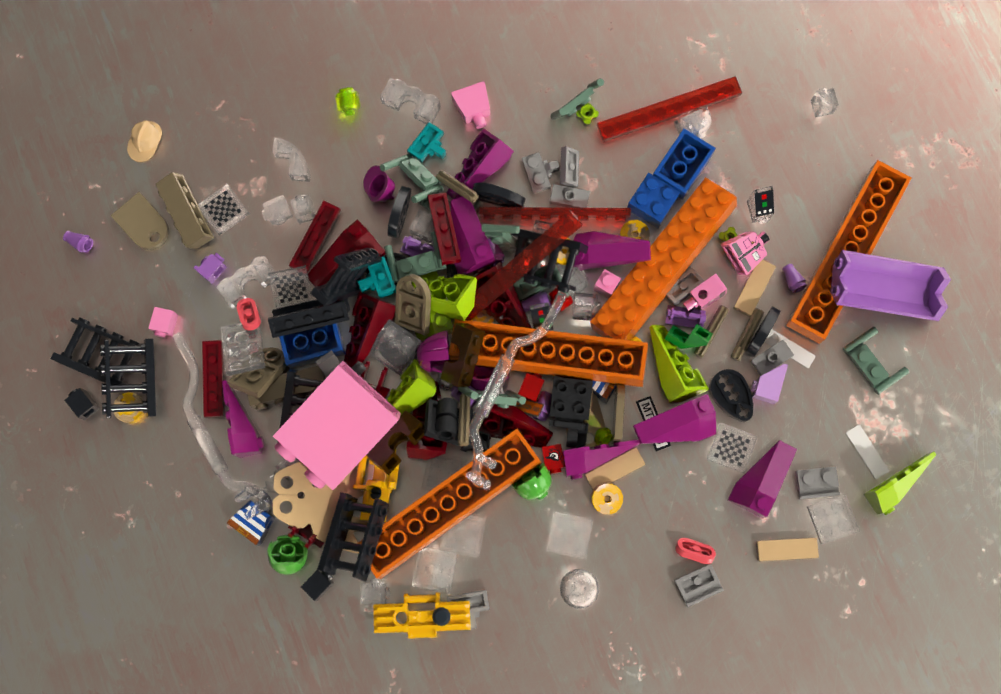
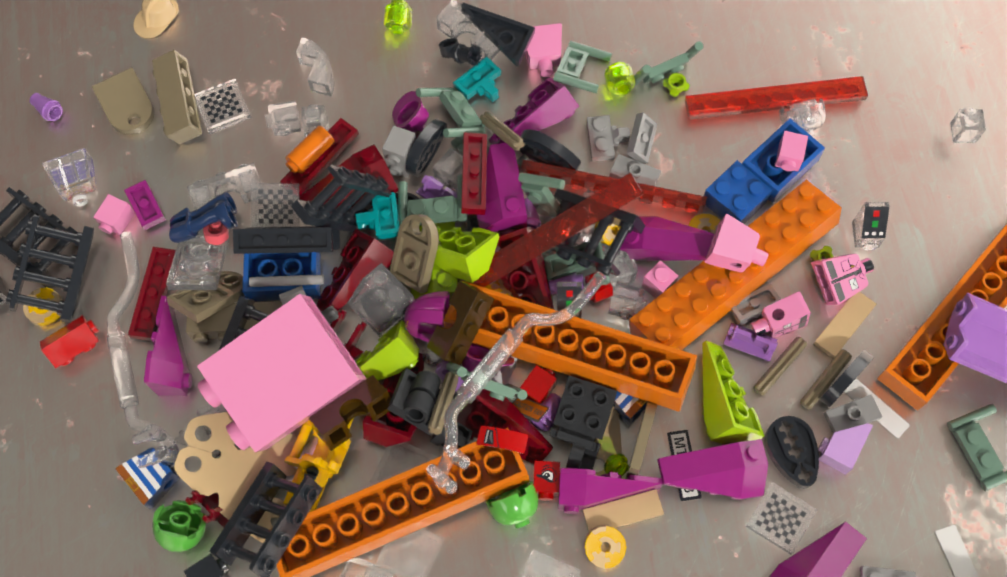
camera: 10 degrees right, 10 degrees down
medium lavender brick [194,253,227,284] -> none
green slope [664,324,713,349] -> none
medium lavender cone [782,264,807,293] -> none
none -> brick [40,315,99,369]
none -> clear torso [42,148,96,207]
none -> magenta plate [124,180,166,230]
none -> dark blue piece [169,192,238,243]
none -> light grey bar [249,275,324,287]
none -> orange brick [285,125,335,174]
none -> light grey brick [382,125,416,177]
none -> black connector [439,38,482,66]
none -> black wing [461,2,535,67]
none -> red sticker [476,426,528,454]
none -> sand green plate [553,40,612,94]
none -> clear neon green head [604,62,636,96]
none -> bright pink torso [705,214,768,272]
none -> bright pink brick [775,131,808,172]

